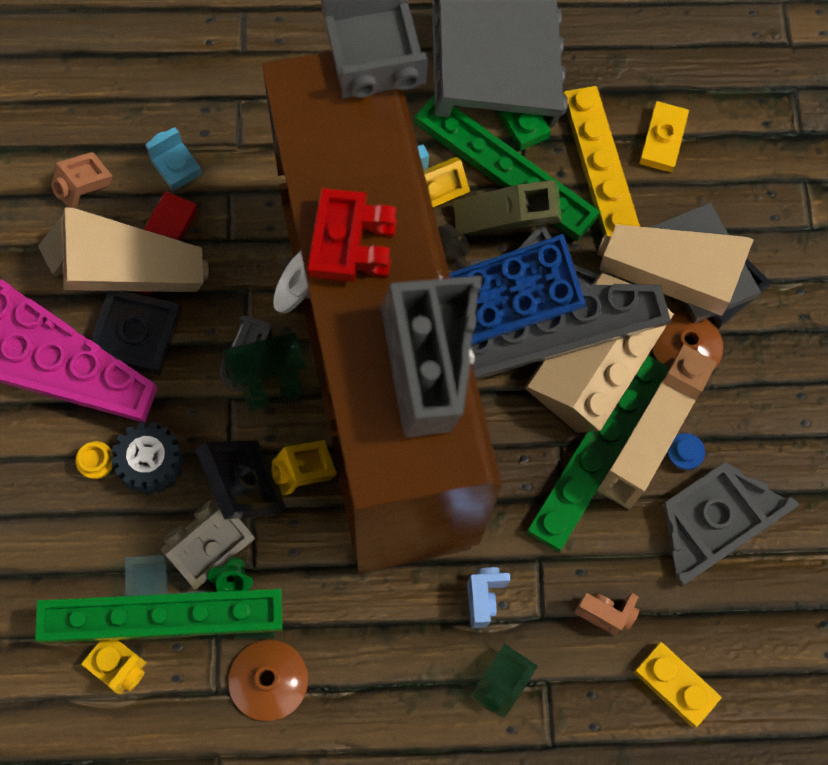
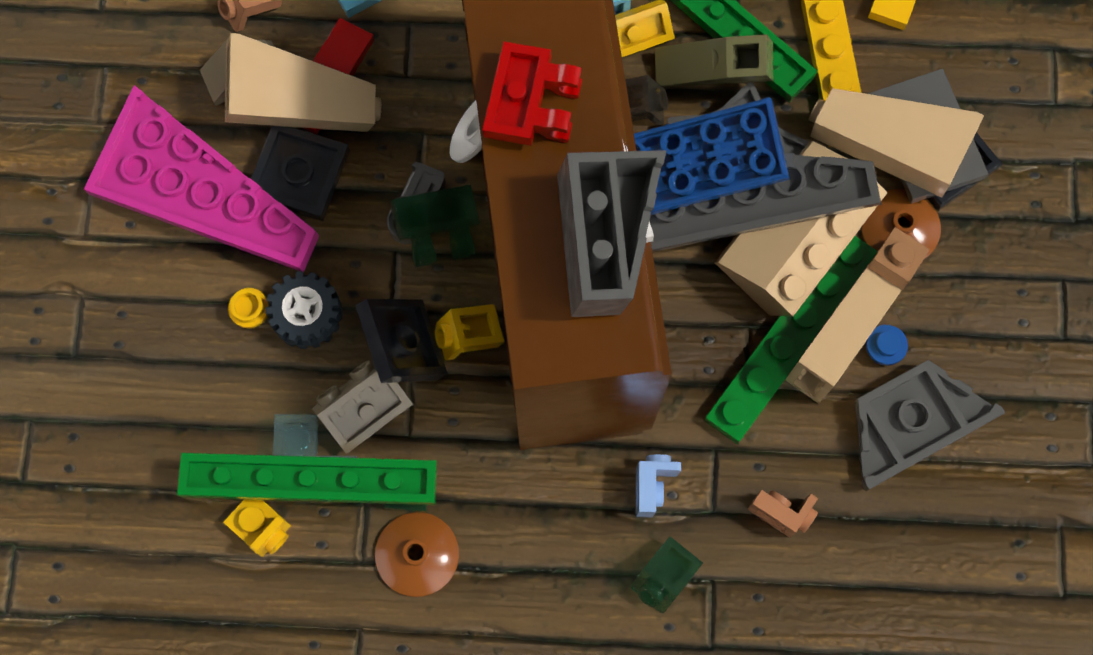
camera: 10 degrees right, 5 degrees up
green plate [207,557,253,592] -> none
yellow plate [633,642,722,728] -> none

